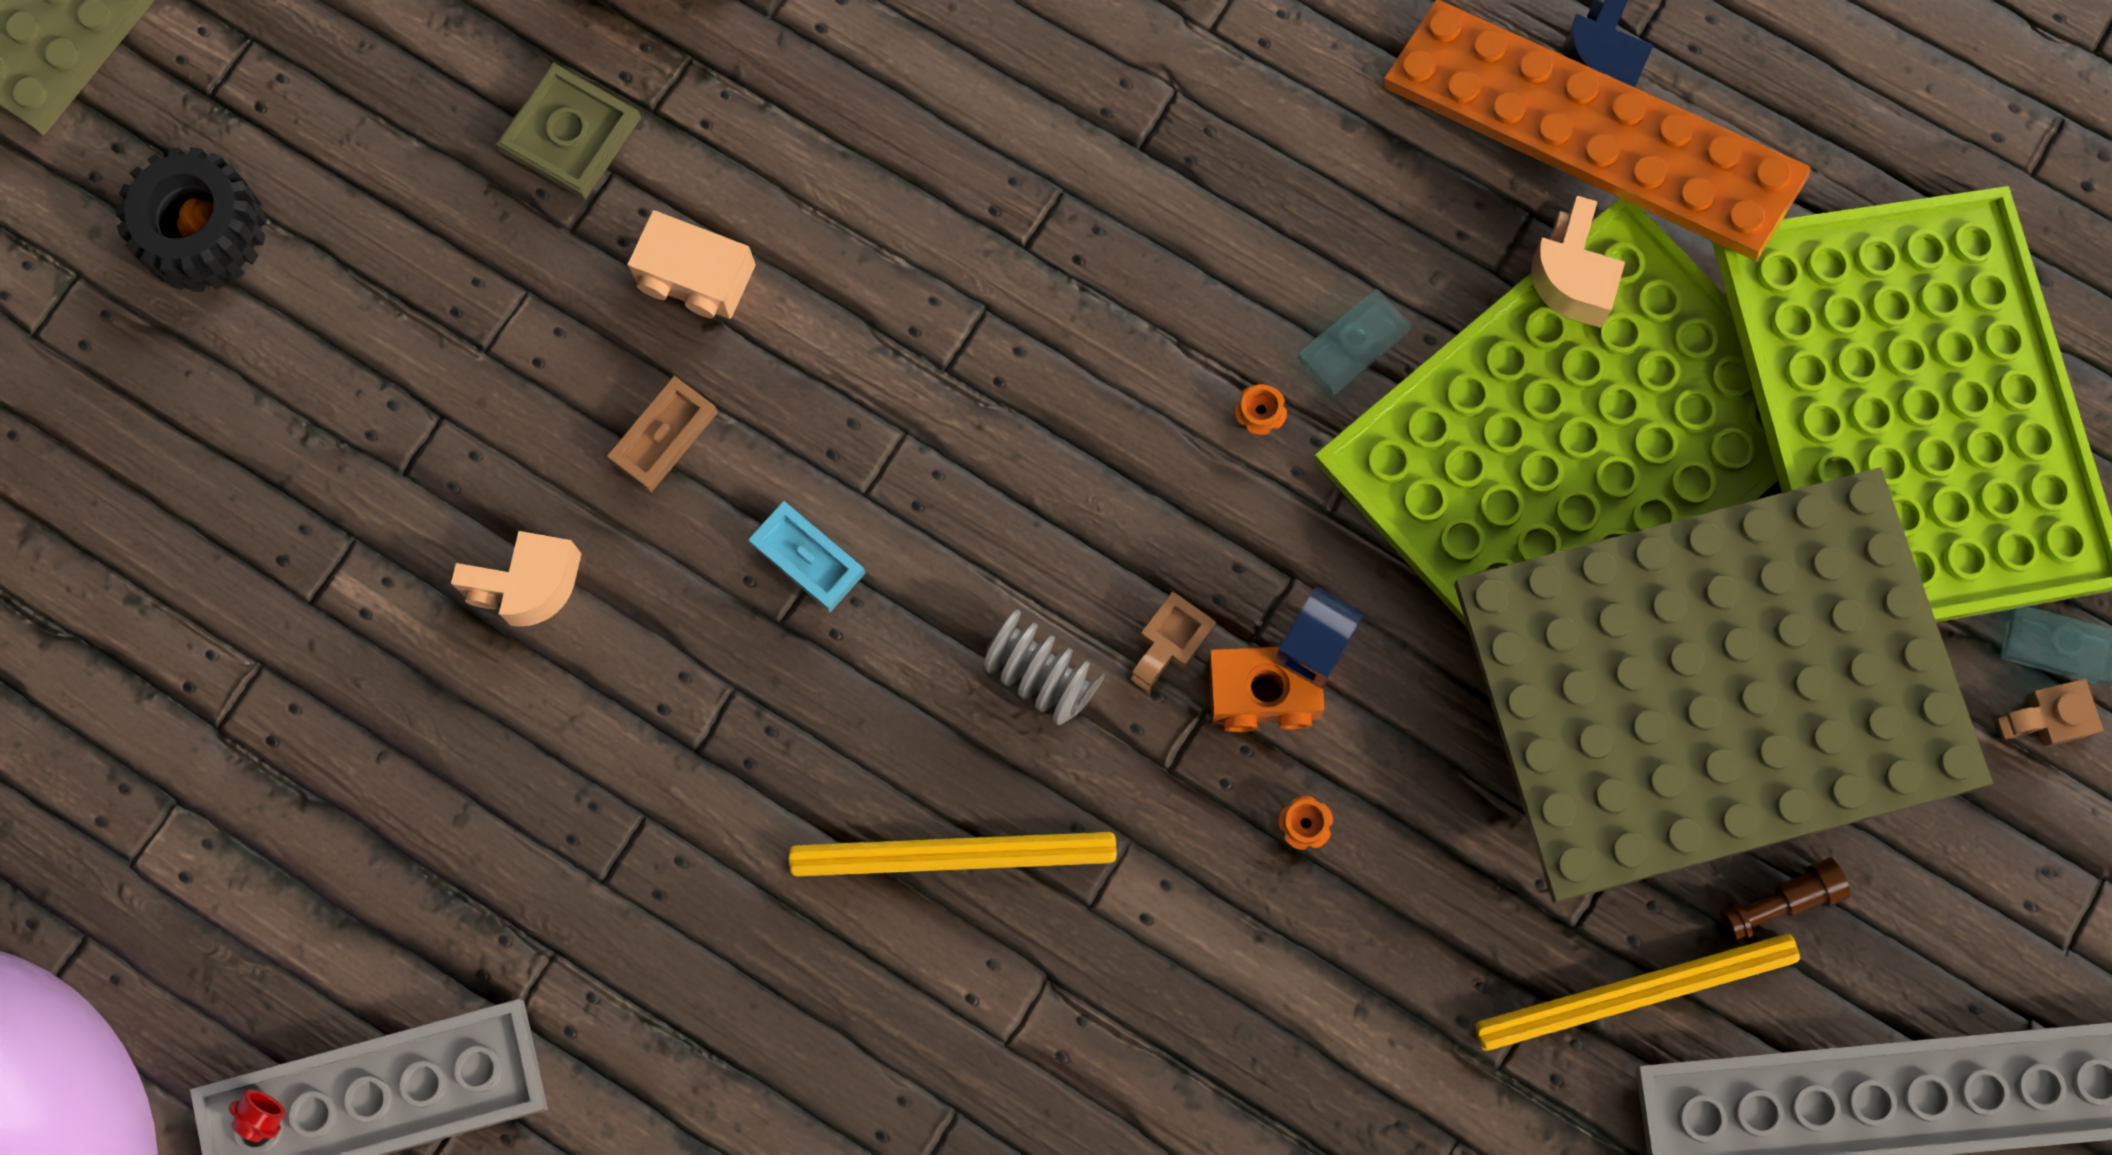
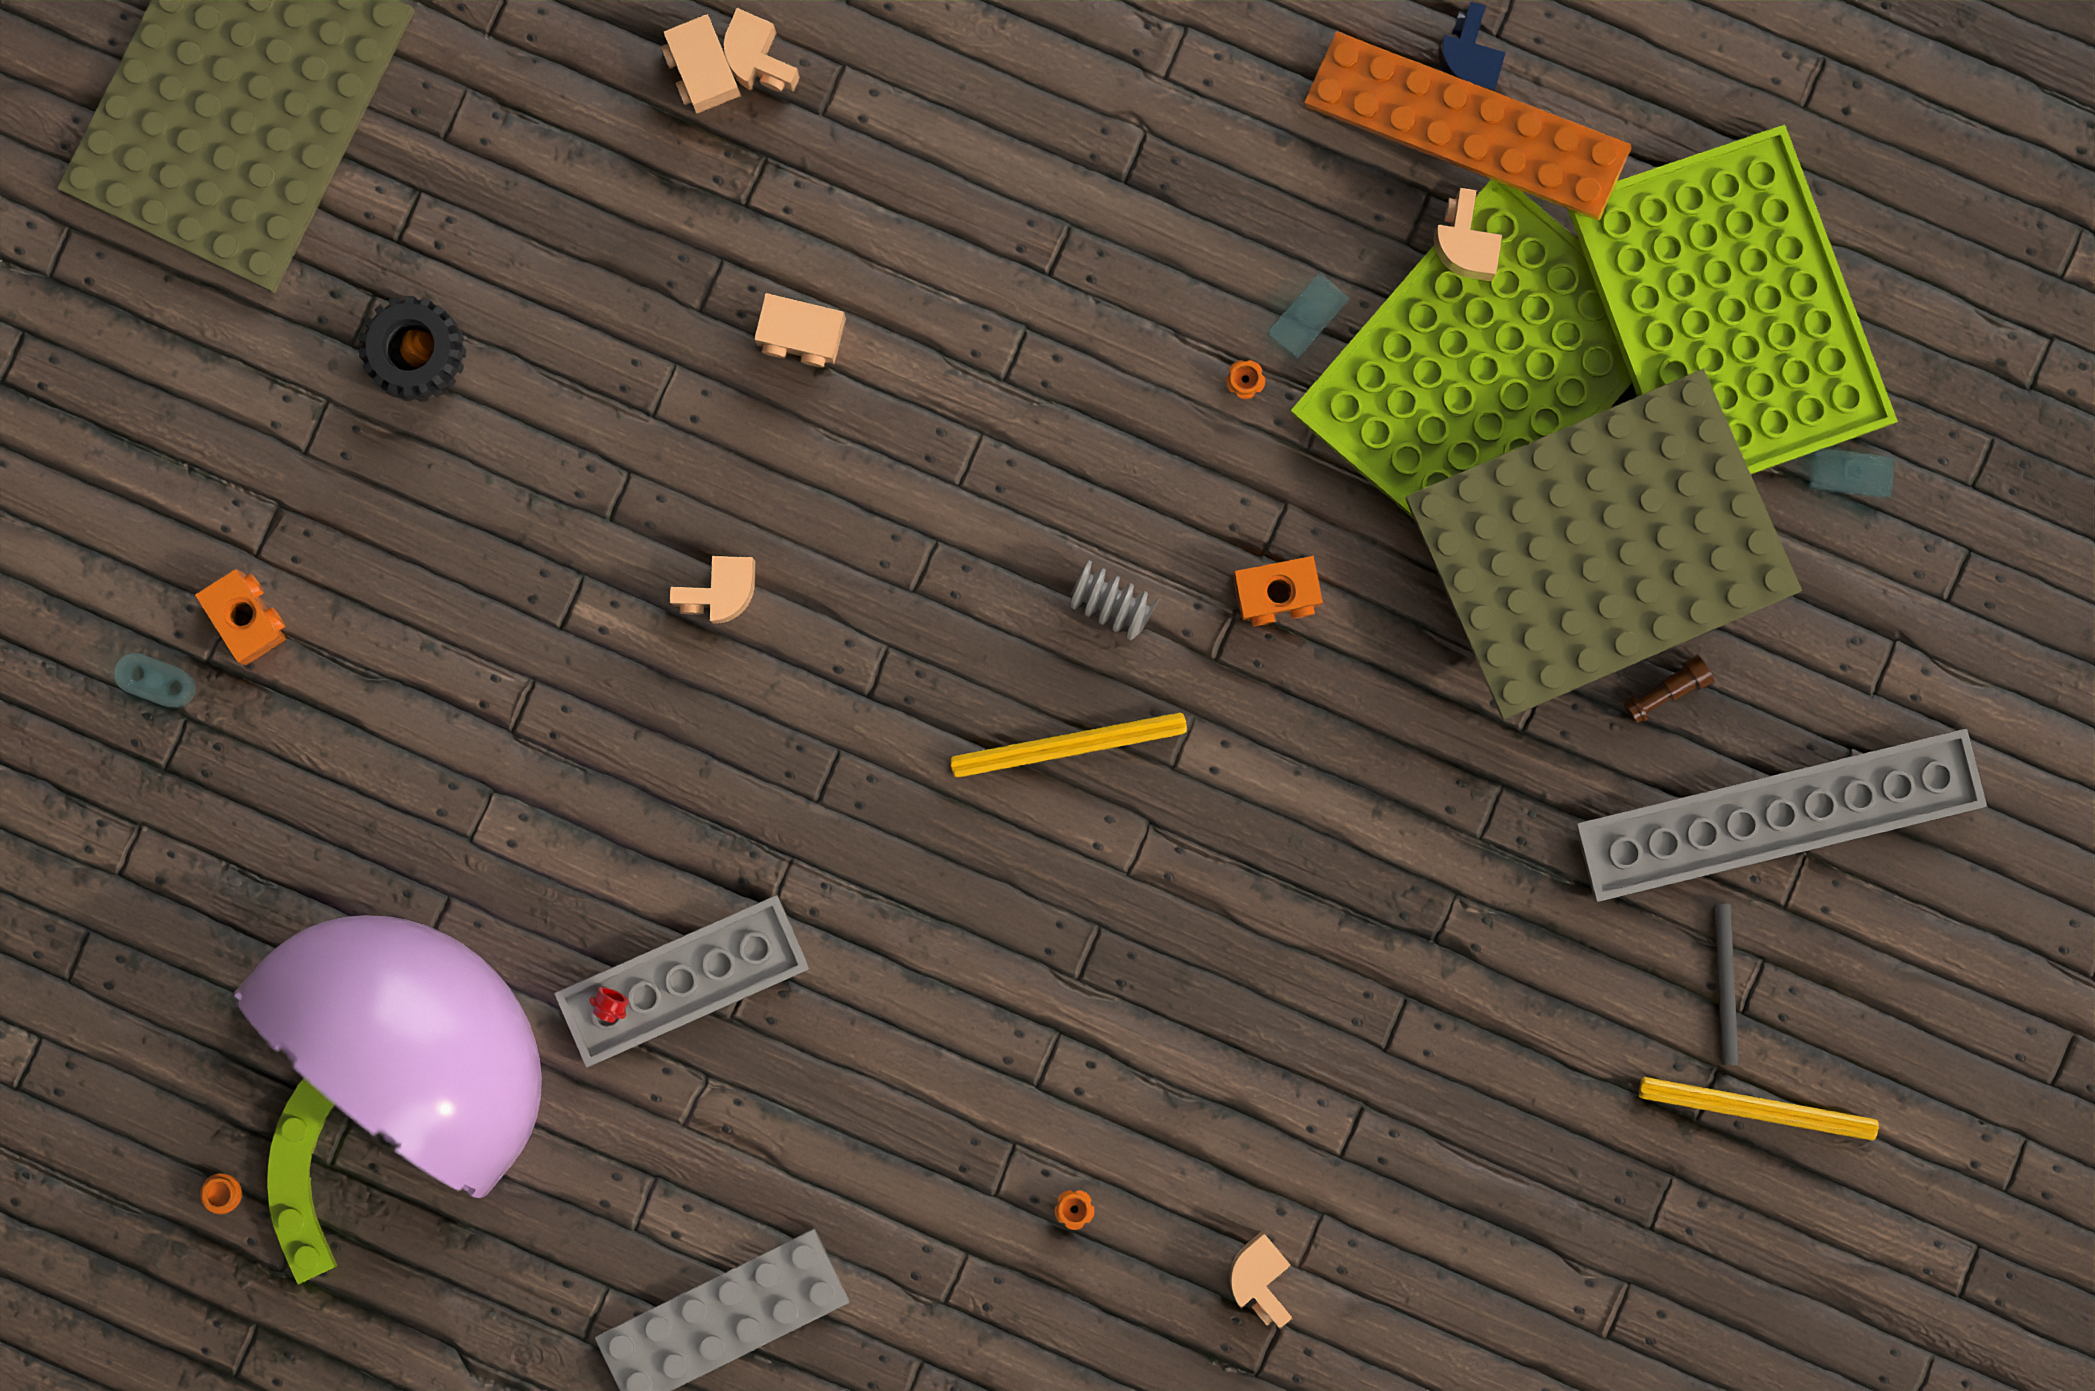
camera: 15 degrees left, 10 degrees up
olive plate [496,62,641,200] -> none
medium nougat plate [607,376,718,493] -> none
medium azure plate [748,501,866,612] -> none
medium nougat plate [1130,591,1217,693] -> none
dark blue brick [1274,587,1365,689] -> none
orange plate [1279,796,1333,850] -> none
yellow axle [1475,934,1800,1051] -> none
medium nougat plate [1996,679,2104,747] -> none

